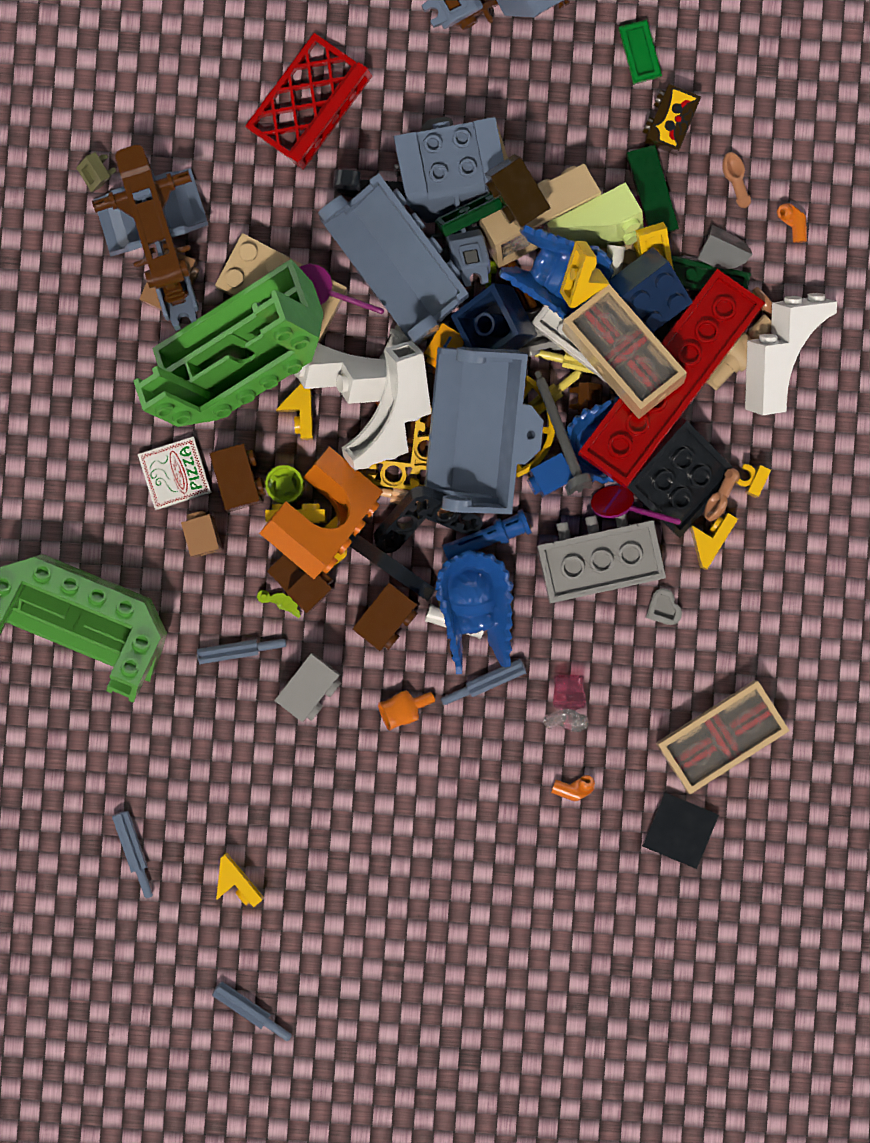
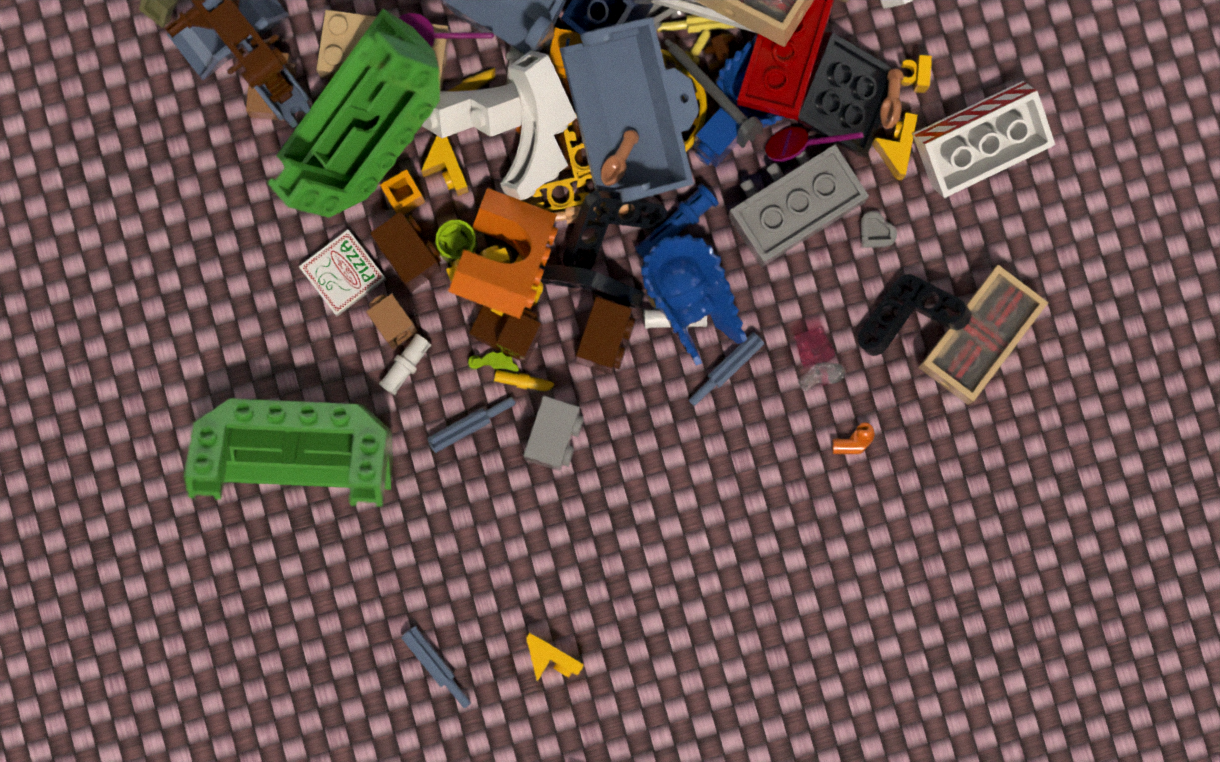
camera: 20 degrees left, 5 degrees down
orange piece [378,690,435,731] -> none
black tile [642,792,719,869] -> none
none -> white pin [379,334,432,395]
none -> light orange brick [380,169,425,215]
none -> yellow piece [448,68,496,91]
none -> yellow piece [494,370,554,391]
none -> nougat piece [601,130,639,186]
none -> black beam [858,274,972,356]
none -> white brick [912,81,1055,198]

